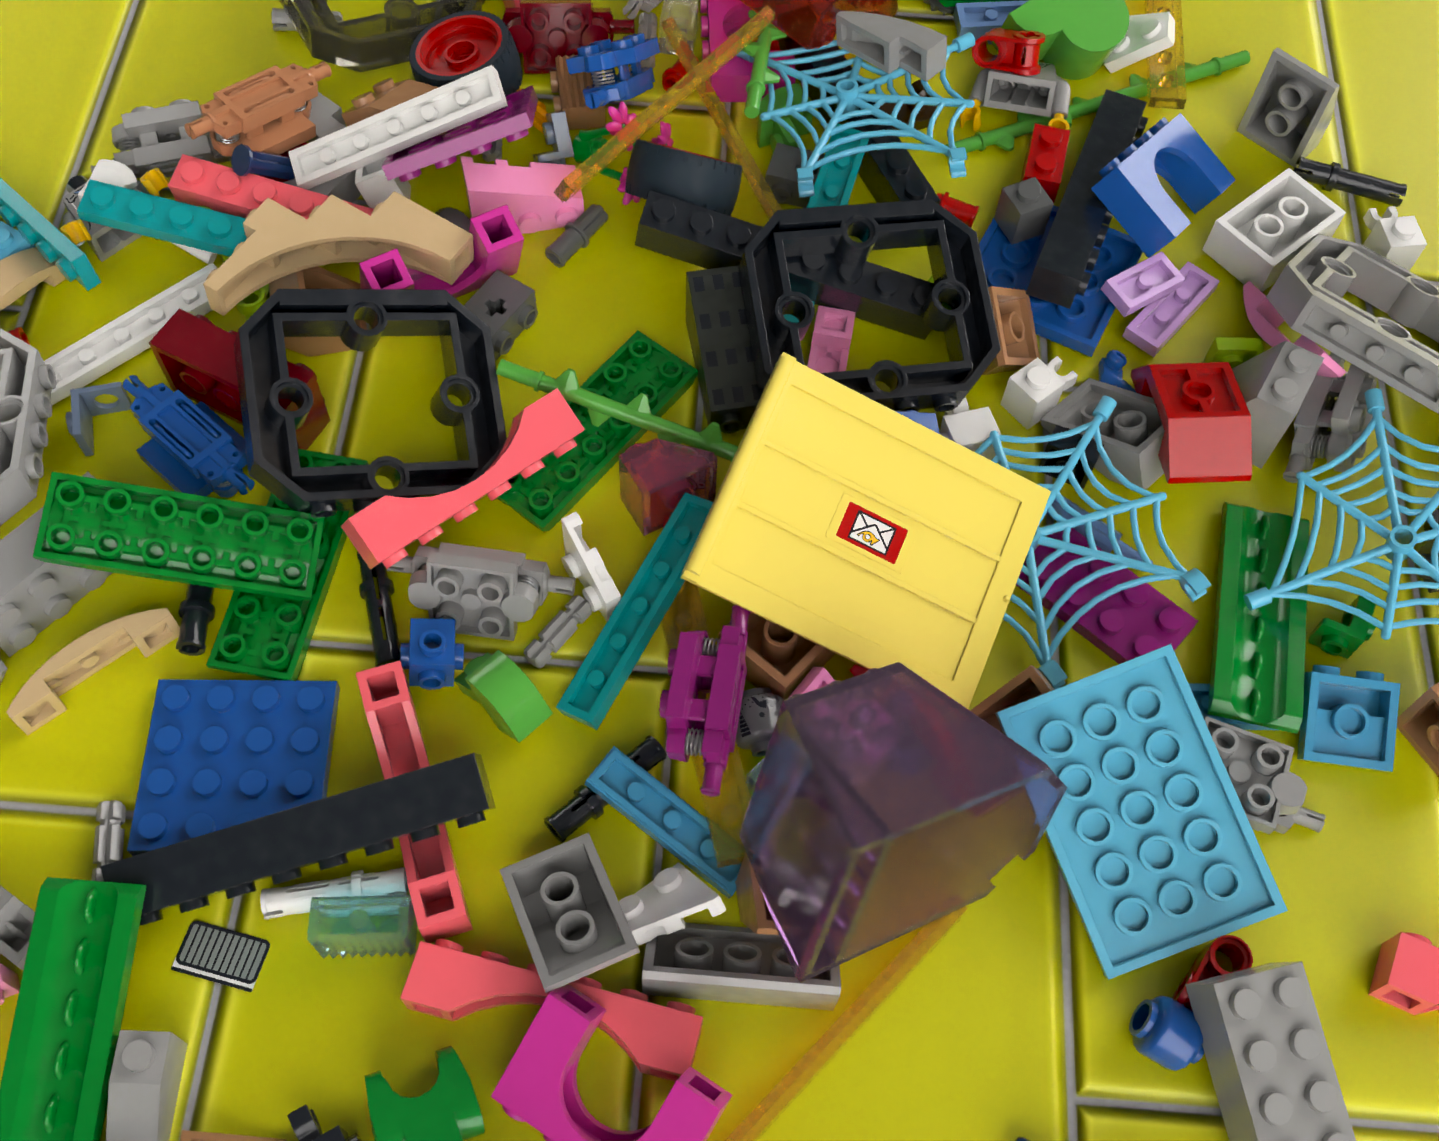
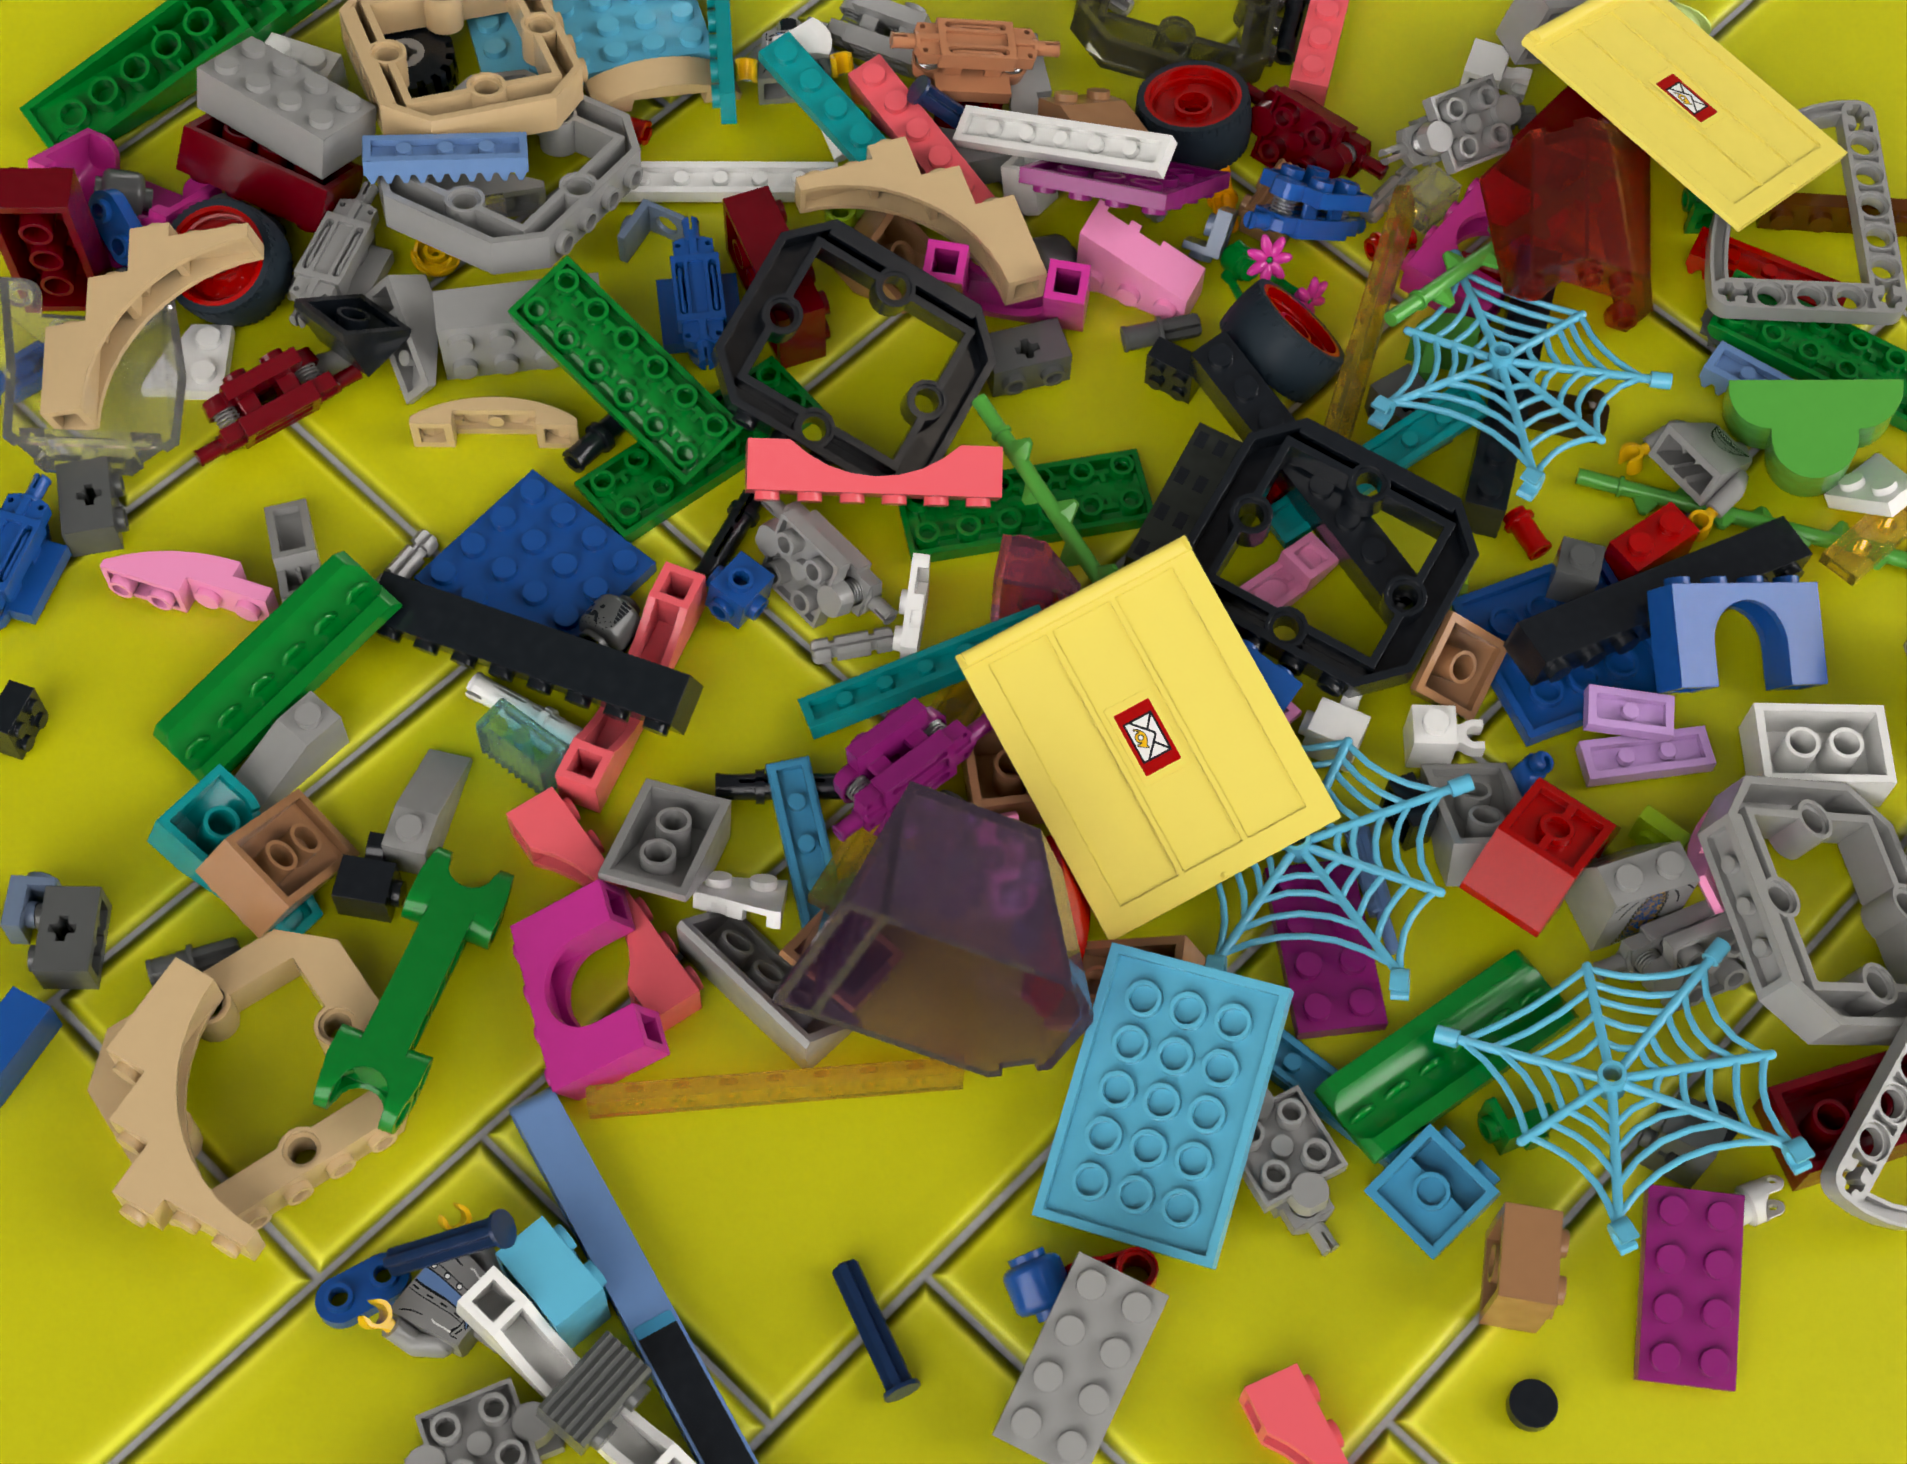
camera: 40 degrees right, 0 degrees up
sticker [171,921,270,992] -> none
bright green brick [454,650,553,743] -> none
clear yellow tile [554,5,776,203] -> none
light grey slope [836,11,947,82] -> none
red piece [972,28,1046,76] -> none
none -> light grey slope [381,749,473,875]
none -> dark grey head [579,594,641,652]
none -> black piece [1144,336,1200,404]

